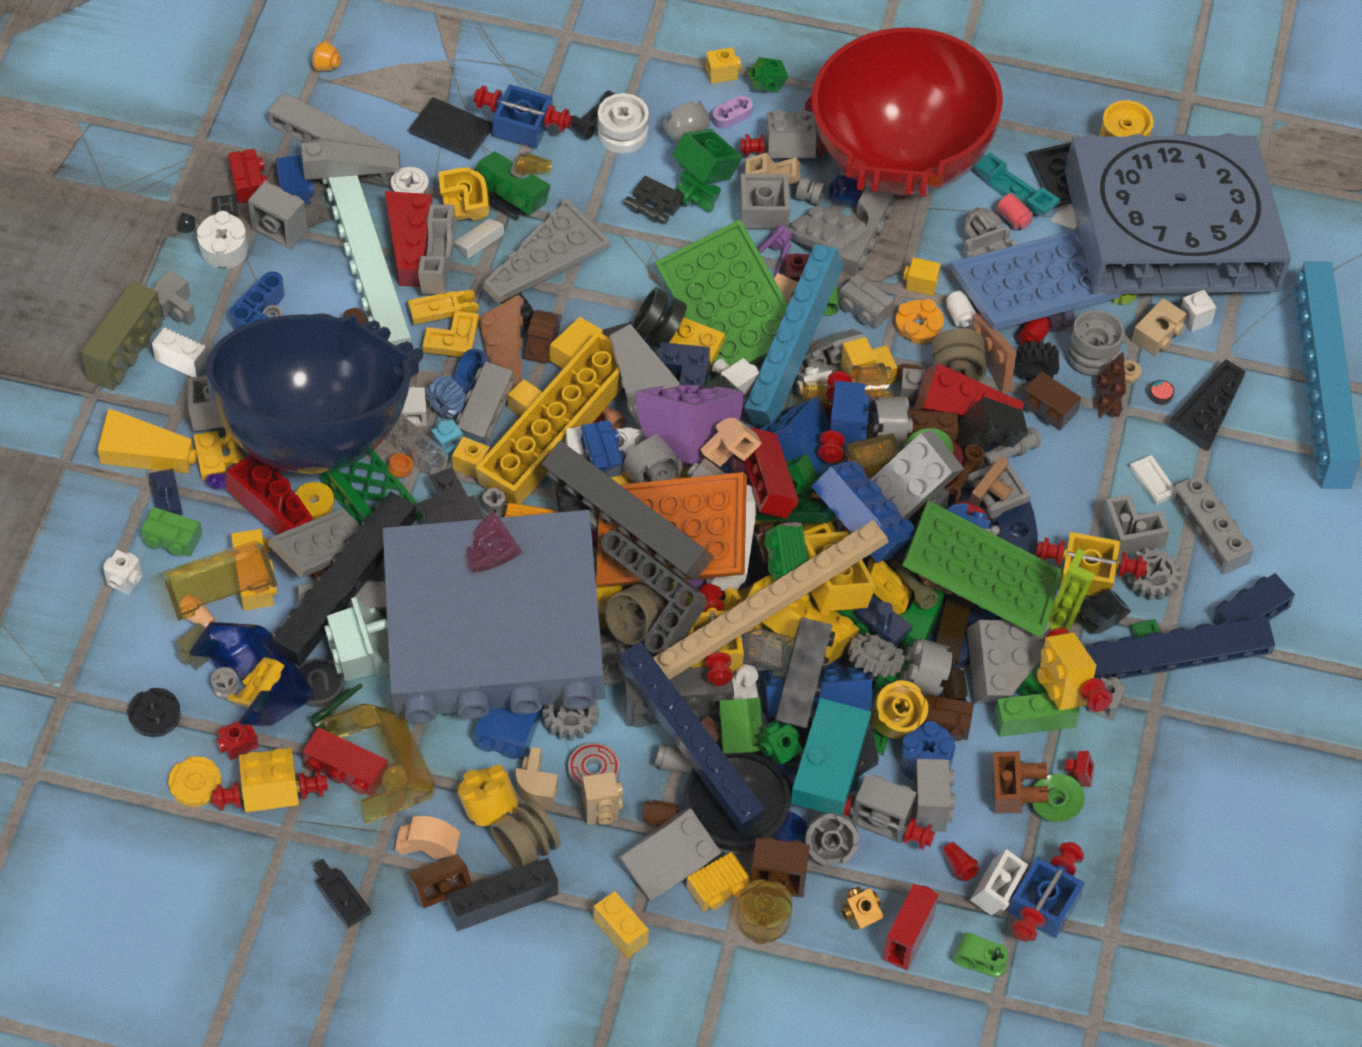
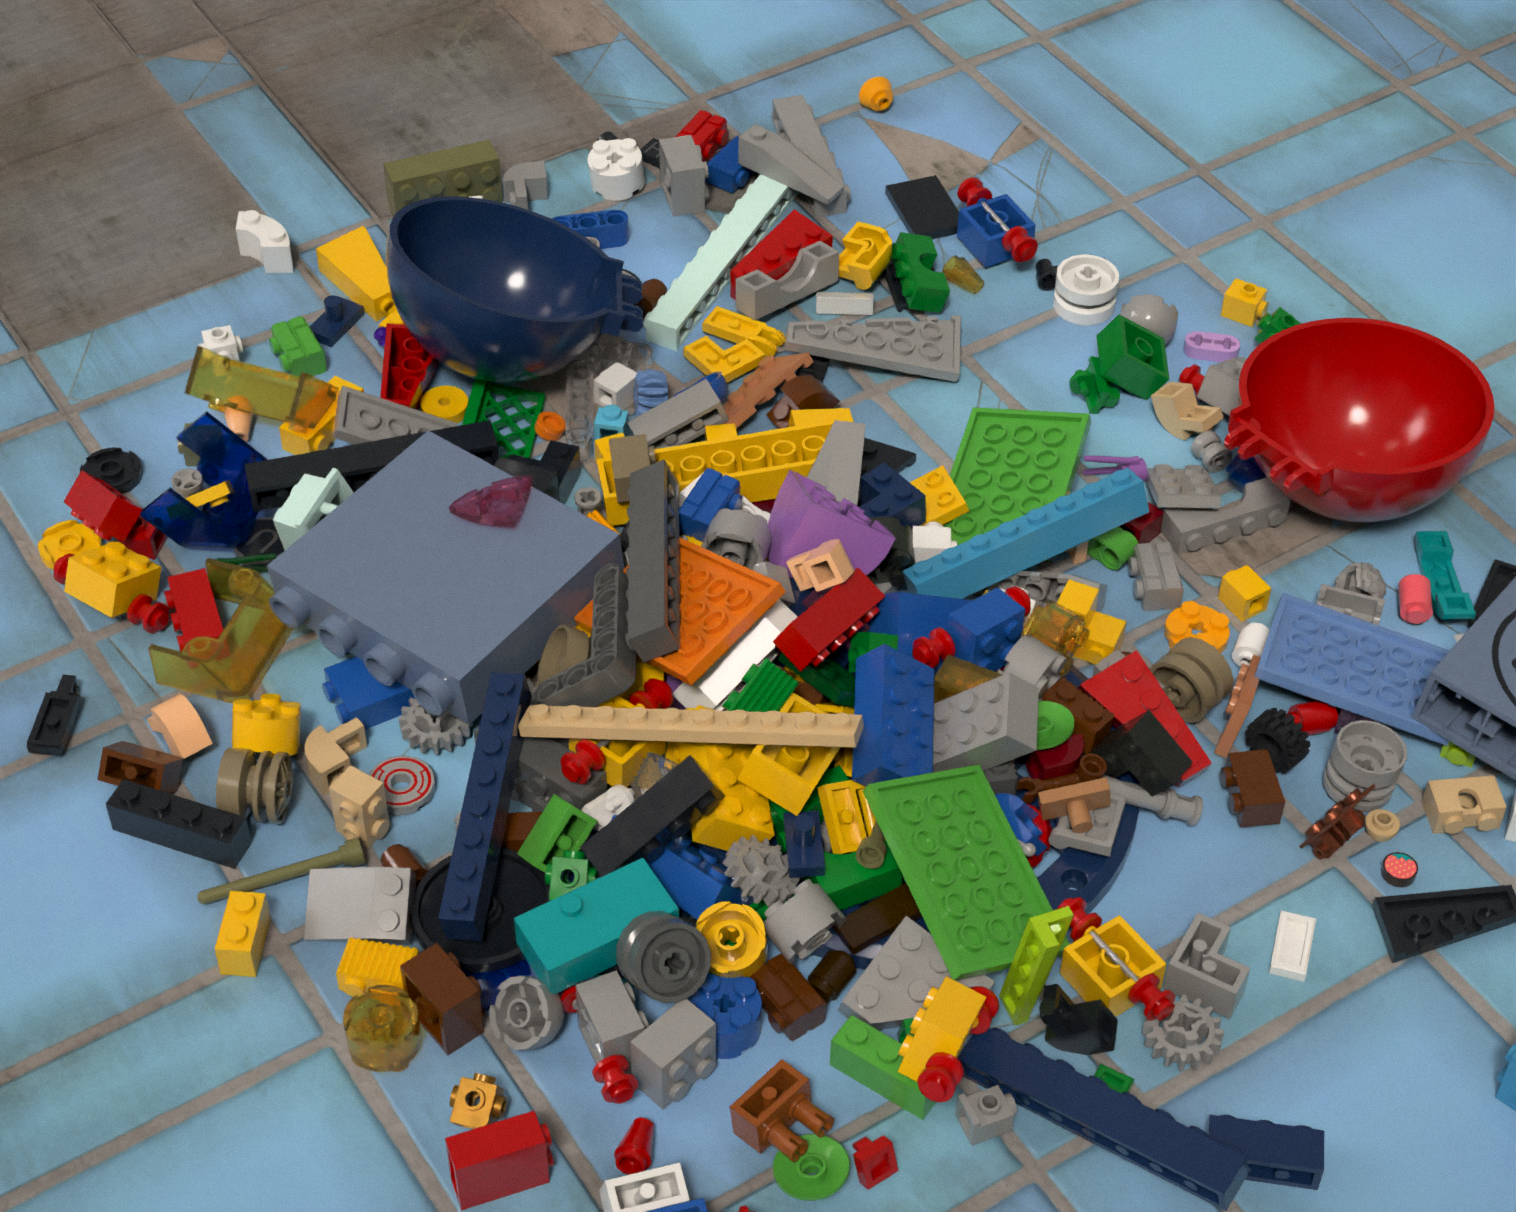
camera: 45 degrees right, 10 degrees down
white gear [391,167,429,194] -> none
pearl dark grey plate [624,176,684,224] -> none
pearl dark grey wheel [632,287,687,349] -> none
light grey slope [740,174,790,229] -> none
light grey brick [1171,474,1253,575] -> none
none -> red brick [63,470,143,542]
none -> olive piece [197,837,366,904]
none -> white brick [236,210,294,273]
none -> dark tan brick [609,434,656,503]
none -> dark grey wheel [616,911,711,1003]

